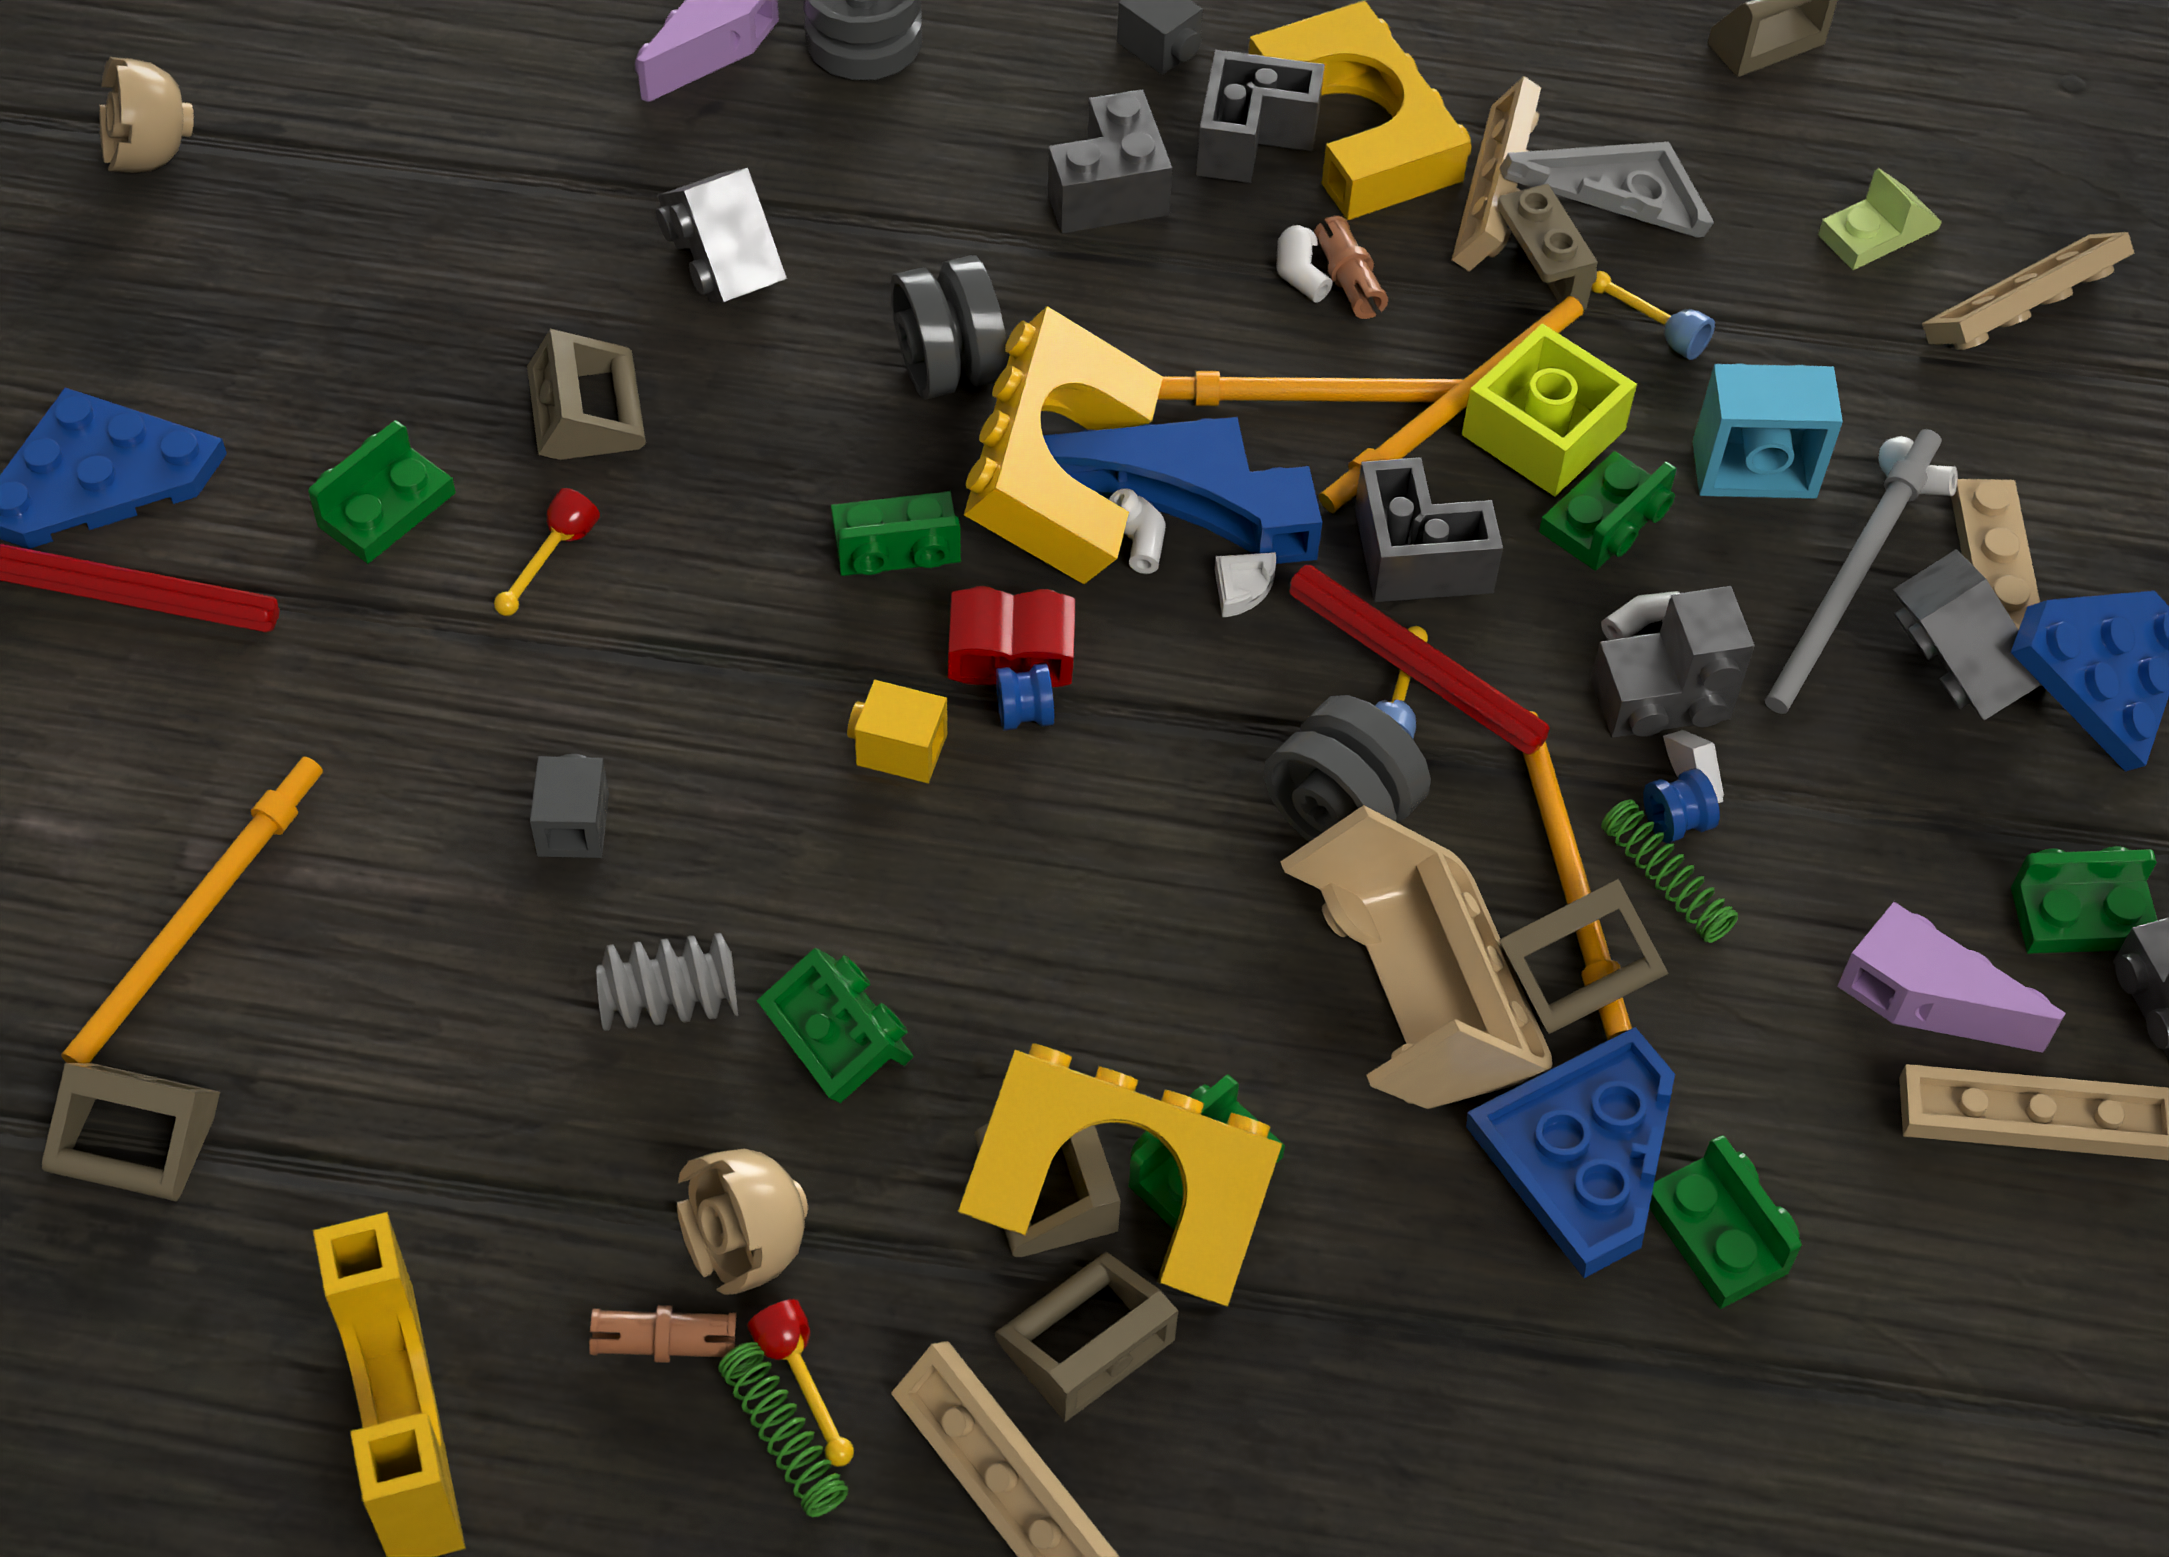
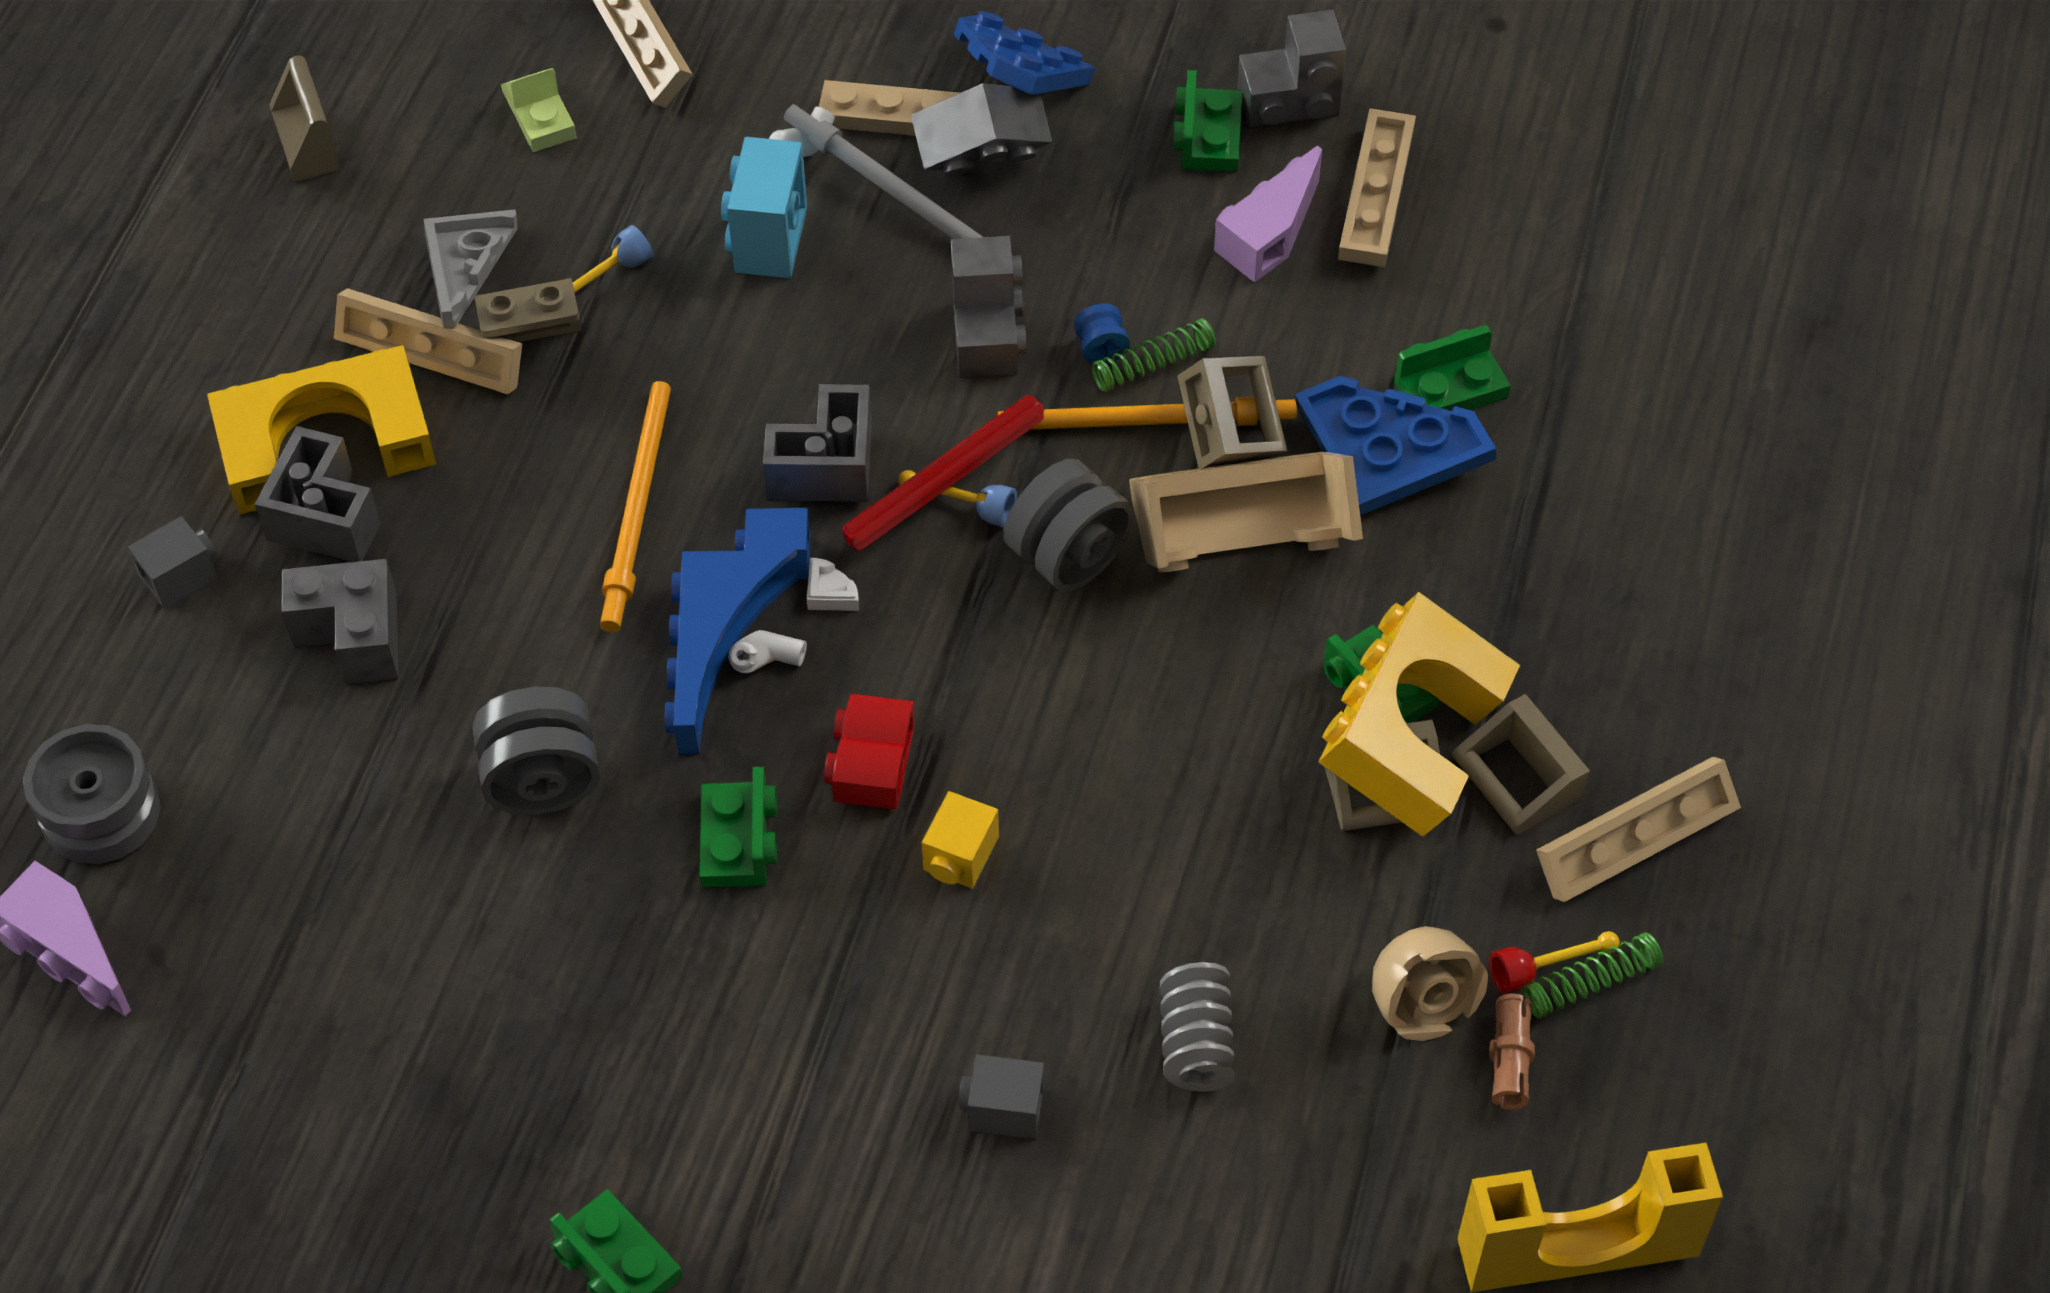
camera: 80 degrees left, 0 degrees up
hinge [494,488,600,616] -> none
dark tan tile [527,329,646,460] -> none
brick [656,168,787,303] -> none
green bracket [756,947,914,1103] -> none
yellow arch [964,306,1163,584] -> none
blue wheel [996,663,1054,731] -> none
white arm [1277,225,1333,303] -> none
nougat pin [1314,216,1388,319] -> none
light orange bar [1318,296,1584,513] -> none
neon yellow brick [1462,323,1637,497] -> none
green bracket [1539,451,1677,571] -> none
white arm [1601,591,1680,640] -> none
white tile [1663,730,1724,803] -> none

